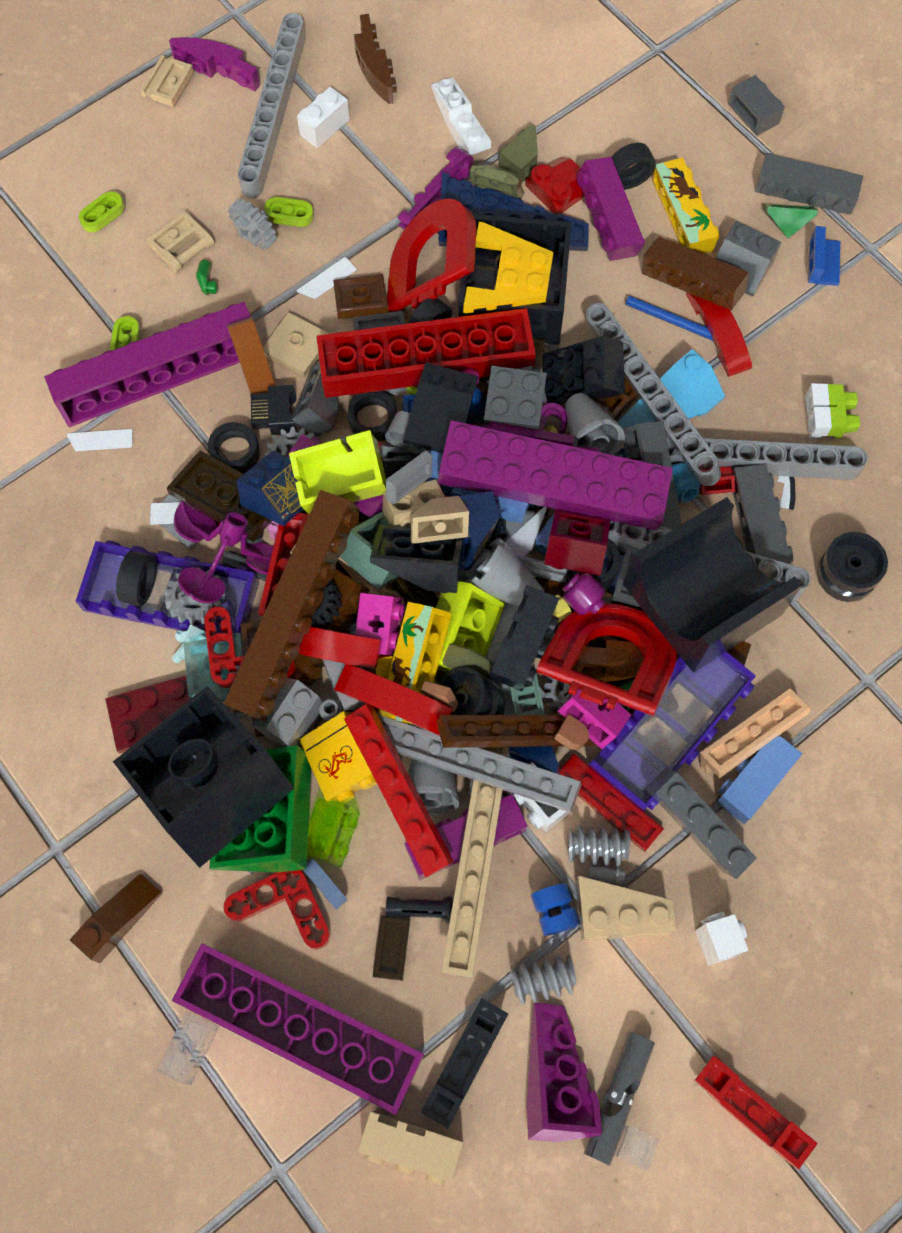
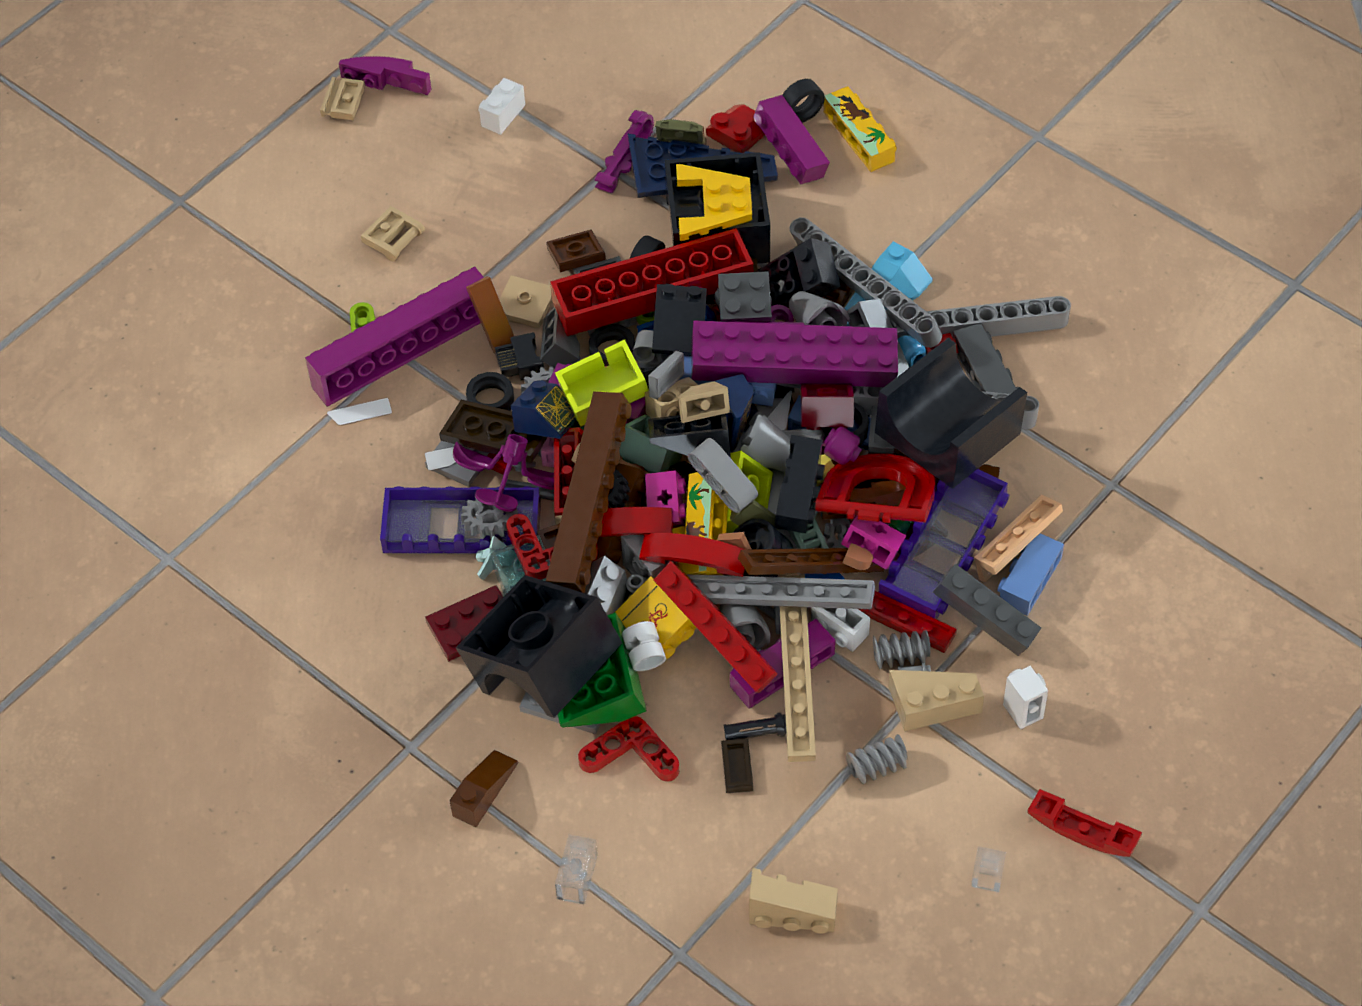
camera: 10 degrees left, 15 degrees down
lime plate [78,191,125,232] -> none
black tyre [116,551,157,606] -> none
magenta brick [172,943,424,1115] -> none
green arm [196,260,218,295] -> none
light grey gear [228,198,277,250] -> none
light grey beam [238,13,306,198] -> none
lime plate [264,197,314,227] -> none
white sticker [297,257,357,299] -> none
sand blue beam [303,858,347,910] -> none
clear neon green bracket [307,797,360,867] -> none
reddish brown slope [354,14,397,104] -> none
red piece [387,199,476,313] -> none
black slope [421,998,509,1129] -> none
white slope [431,77,491,155] -> none
olive slope [499,123,538,184] -> none
magenta wedge [526,1003,602,1142] -> none
blue wheel [531,883,581,936] -> none
dark grey piece [583,1032,655,1166] -> none
blue bar [625,295,715,342] -> none
reddish brown brick [642,237,749,310] -> none
red slope [686,292,752,377] -> none
dark grey slope [715,221,781,297] -> none
dark grey piece [728,75,785,136] -> none
dark grey brick [755,153,863,215] -> none
slope [764,203,818,239] -> none
white sticker [777,476,796,510] -> none
hips [805,383,860,440] -> none
blue panel [808,226,841,286] -> none
black wheel [817,532,888,602] -> none
none -> white wheel [622,621,666,671]
none -> light grey beam [688,438,758,513]

